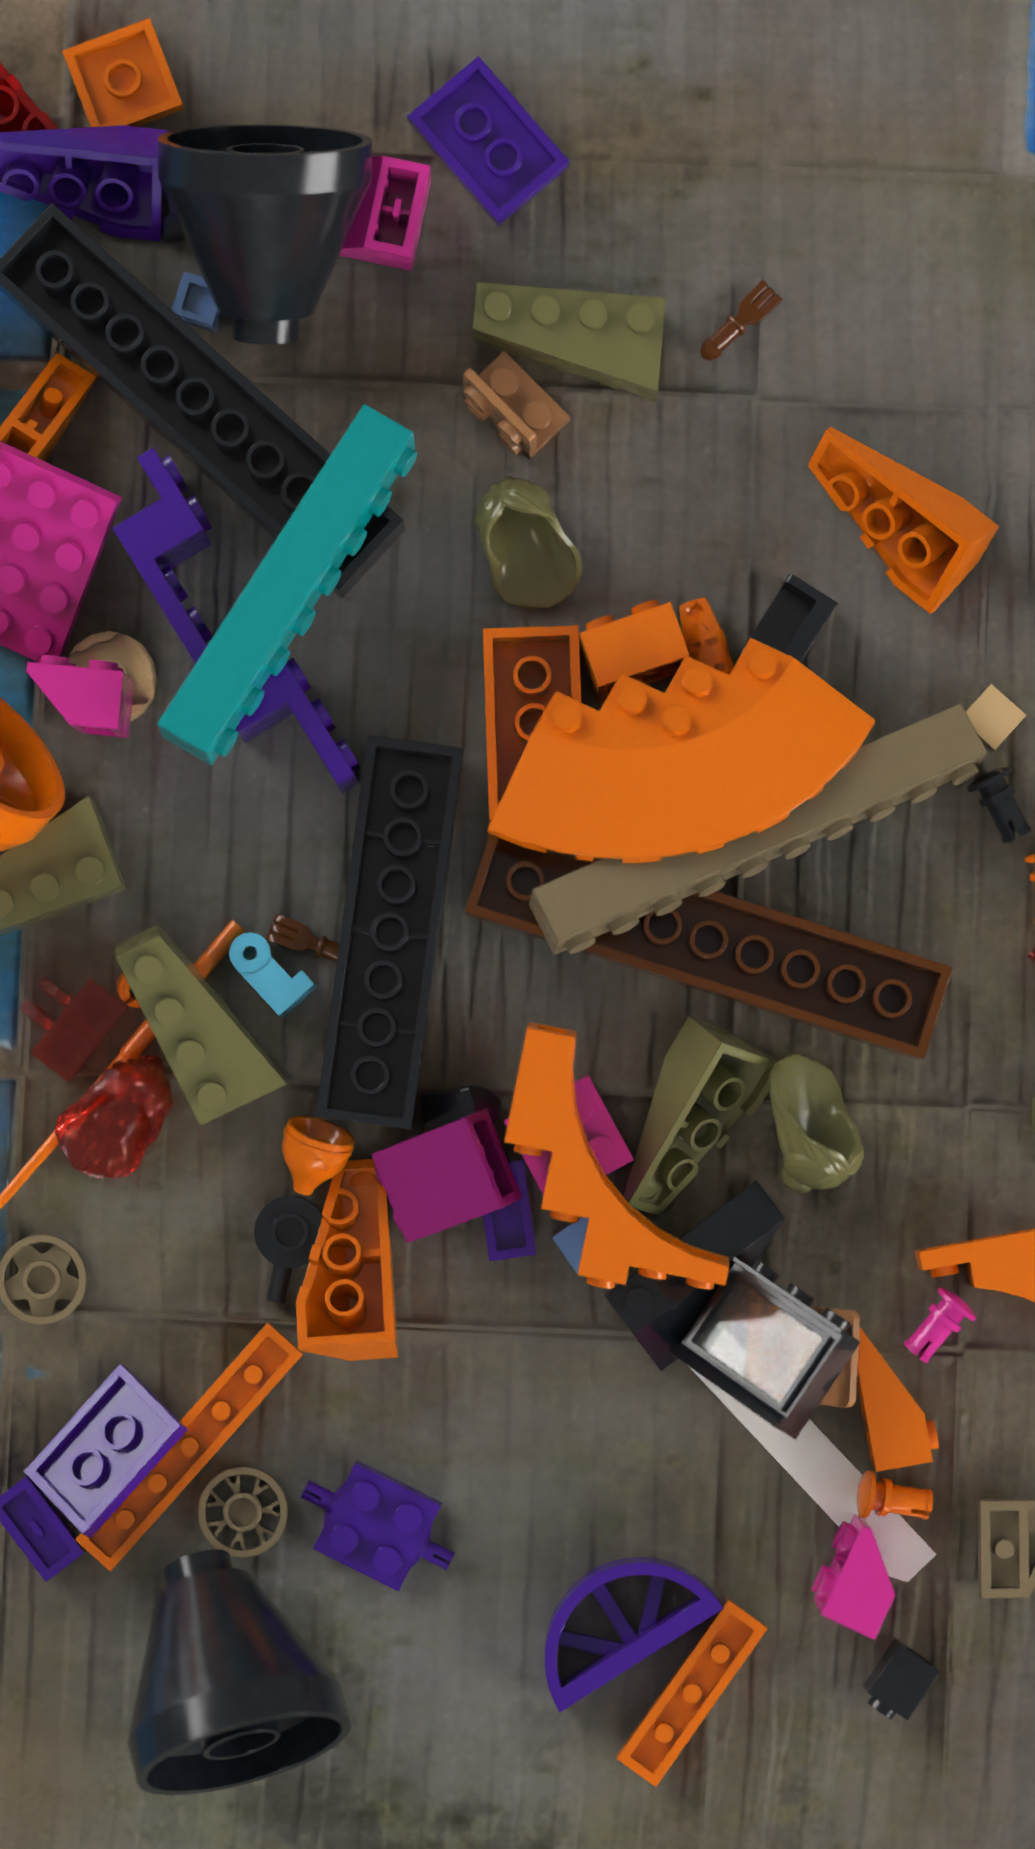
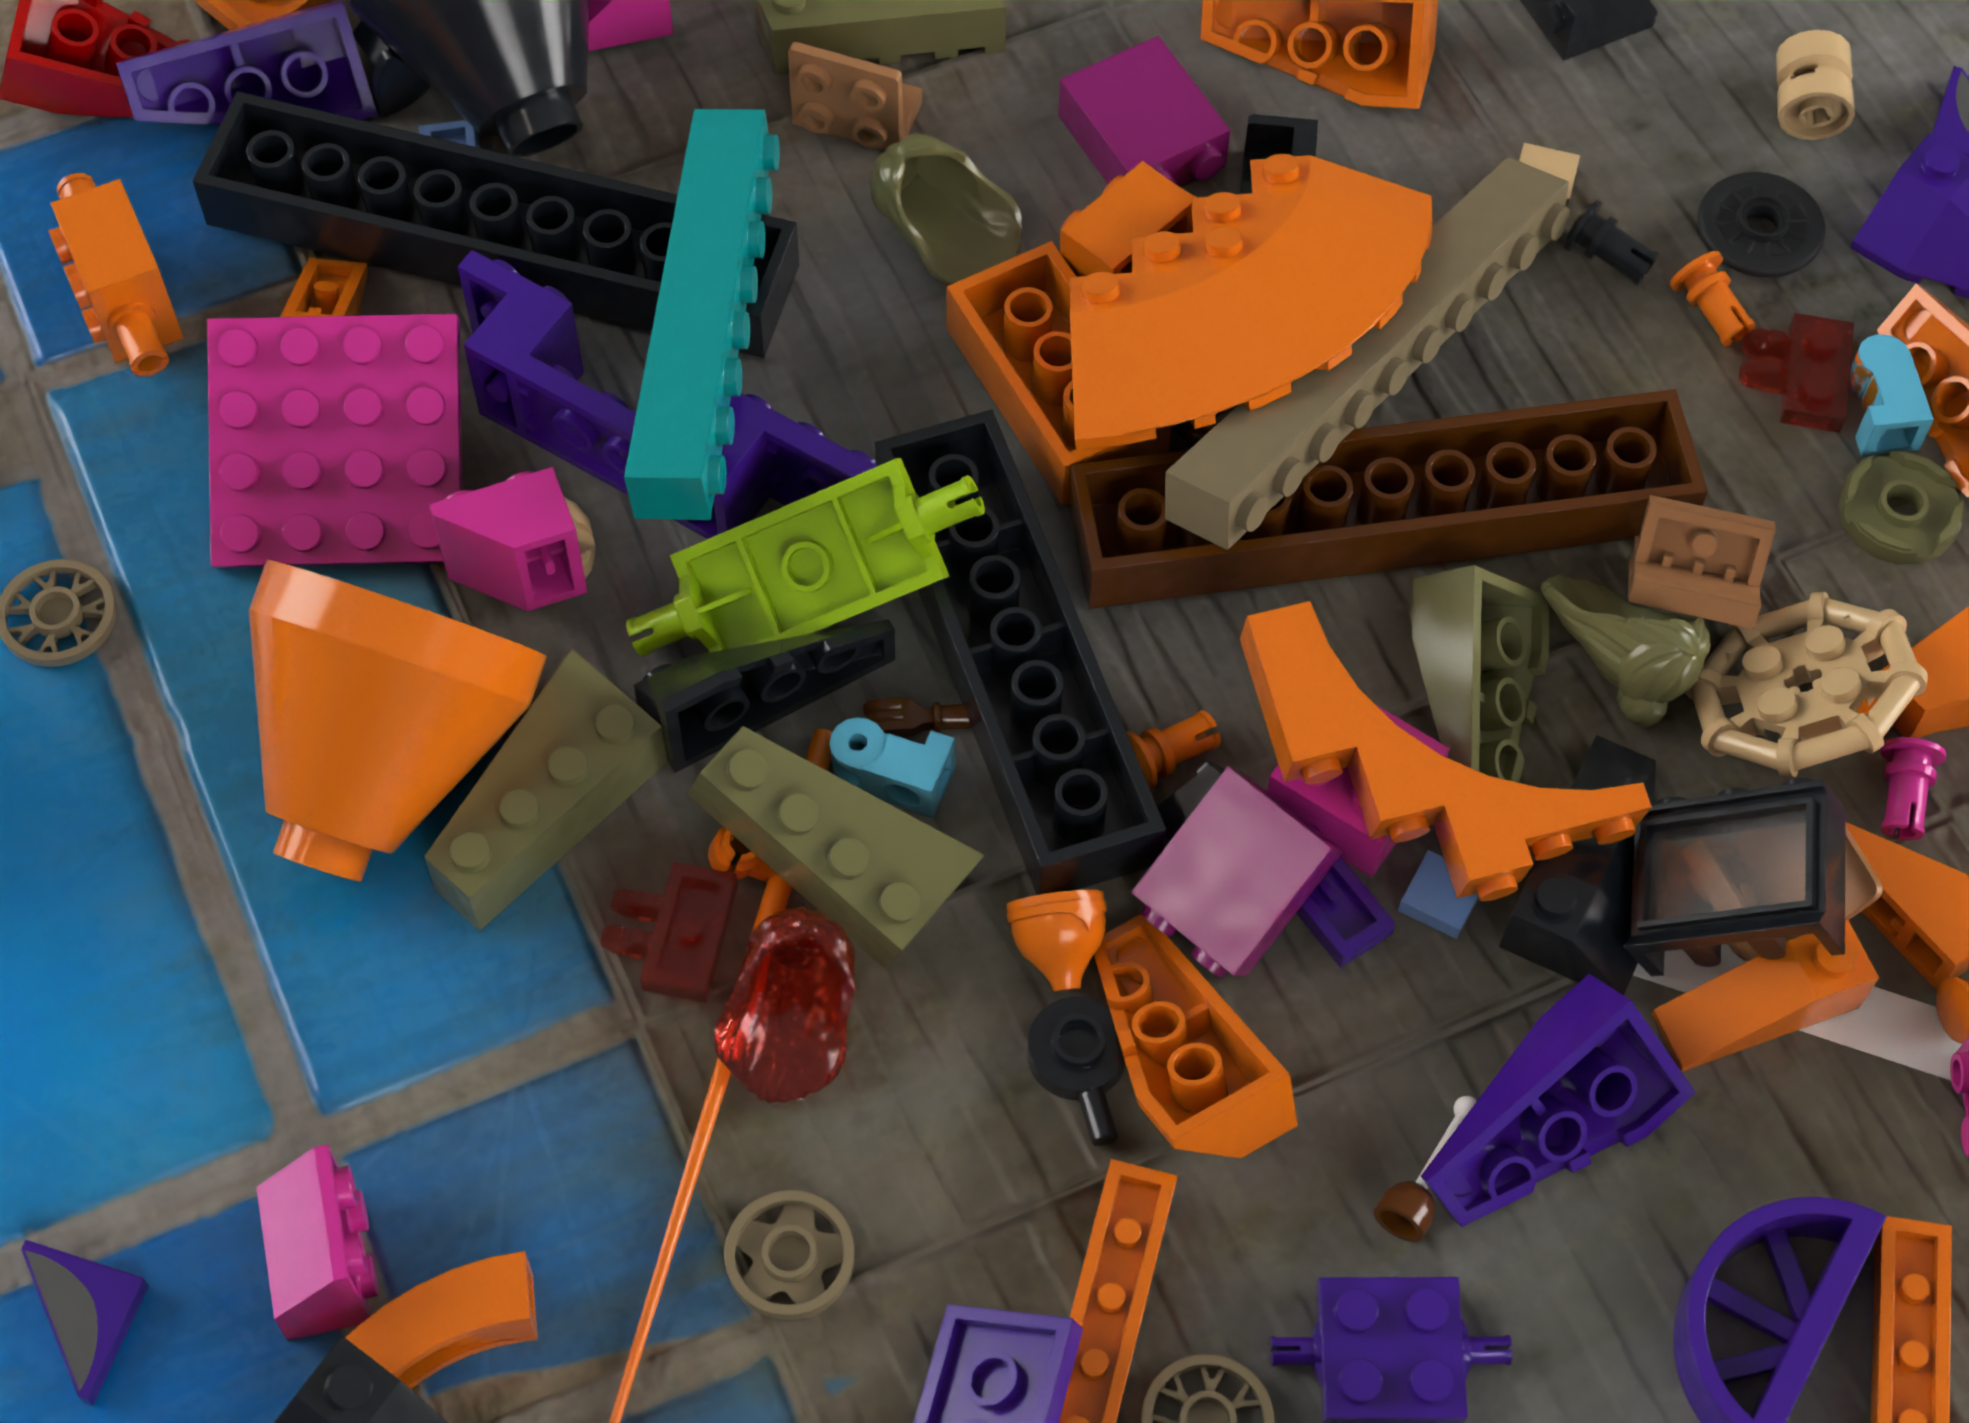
camera: 30 degrees left, 25 degrees down
none -> lime plate [626,458,985,657]
none -> black wedge [634,619,895,773]
none -> magenta brick [1058,36,1231,187]
none -> orange pin [1126,710,1221,790]
none -> reddish brown hinge [1374,1096,1477,1242]
none -> dark purple wedge [1421,974,1696,1227]
none -> medium nougat bracket [1628,495,1776,629]
none -> orange slope [1651,920,1879,1072]
none -> tan plate [1685,592,1928,777]

